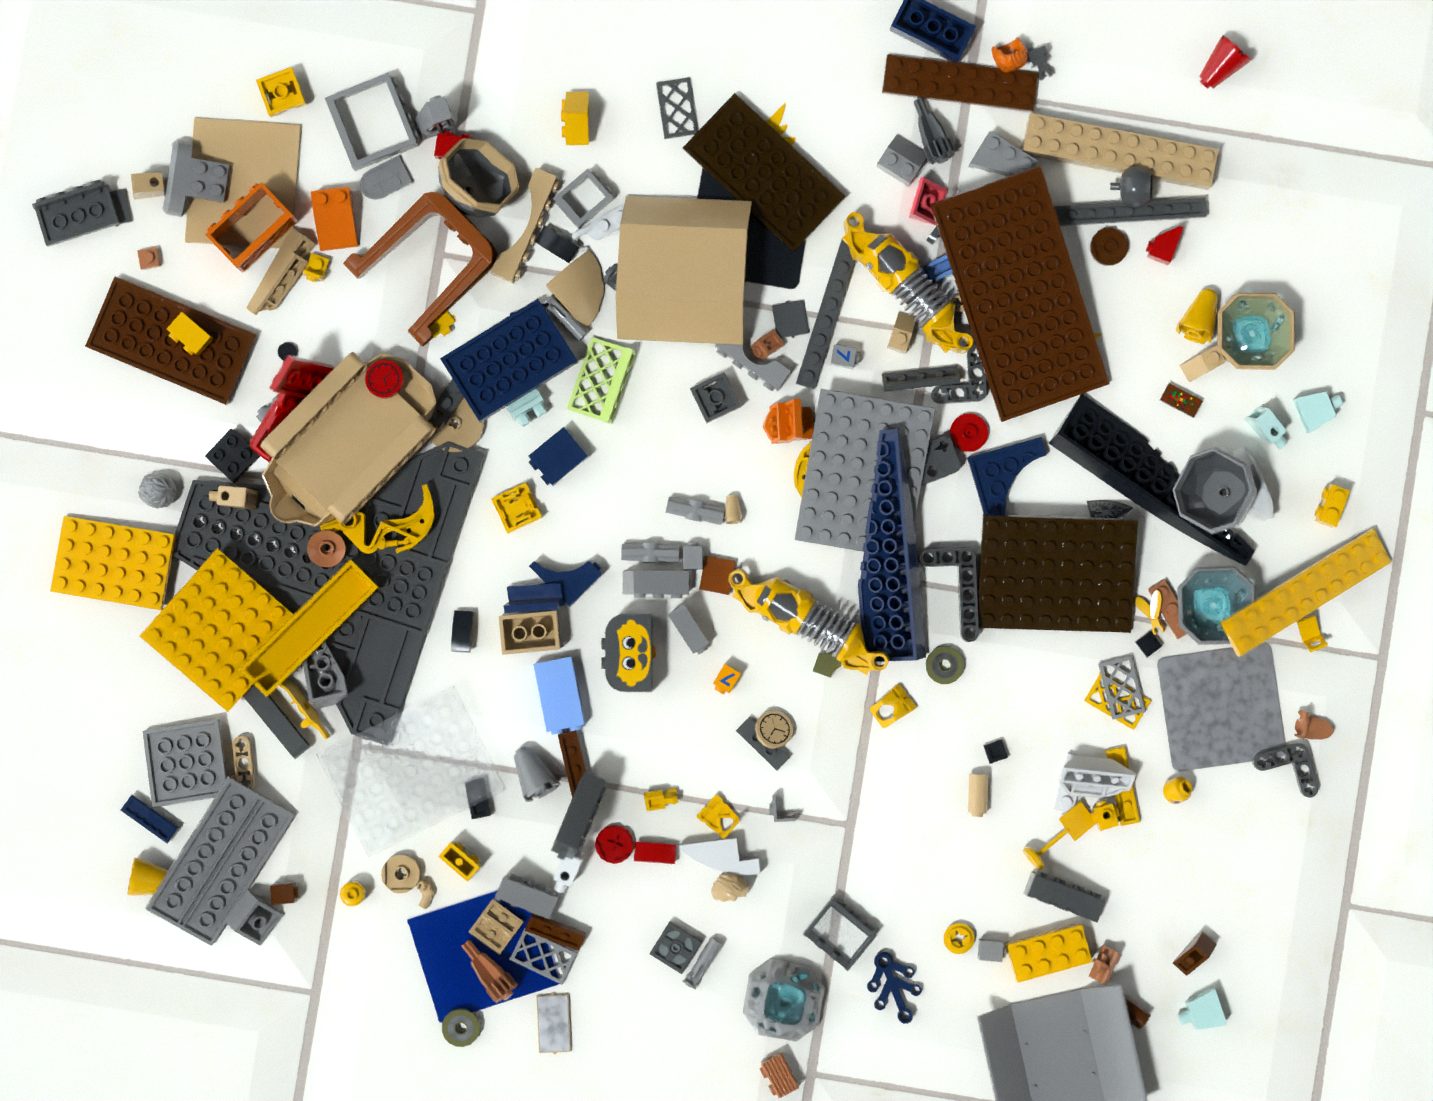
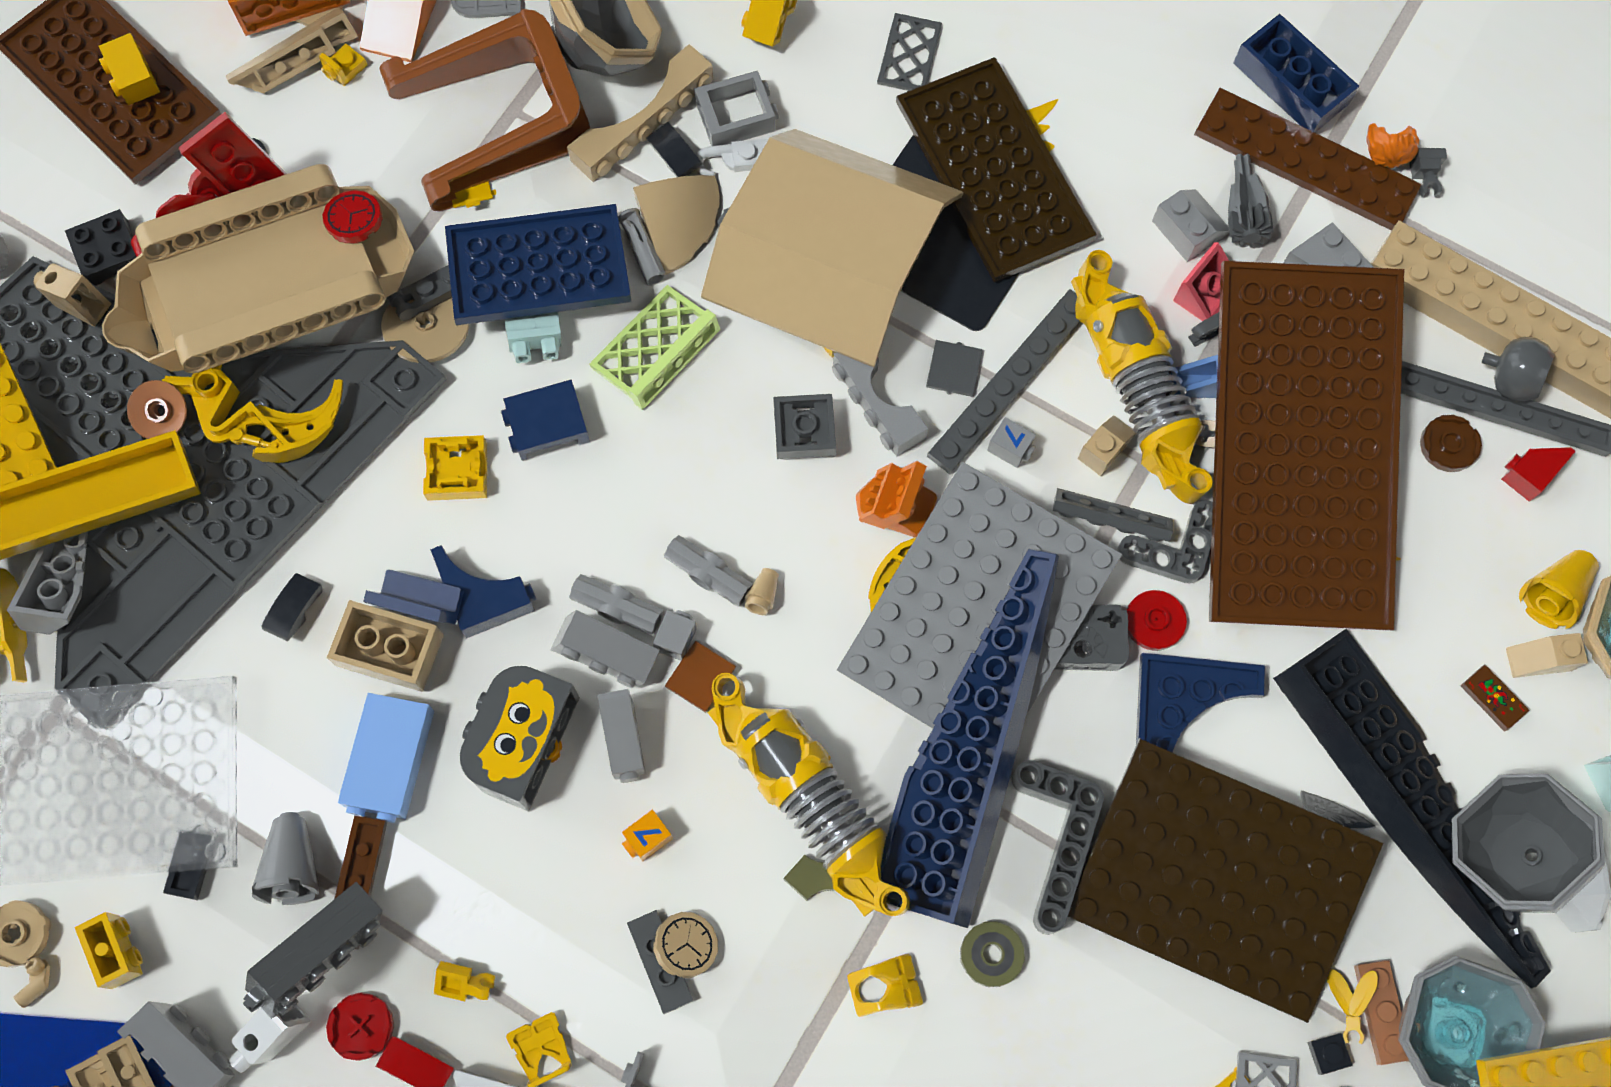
camera: 20 degrees right, 15 degrees down
nougat bracket [751,329,785,362] -> none

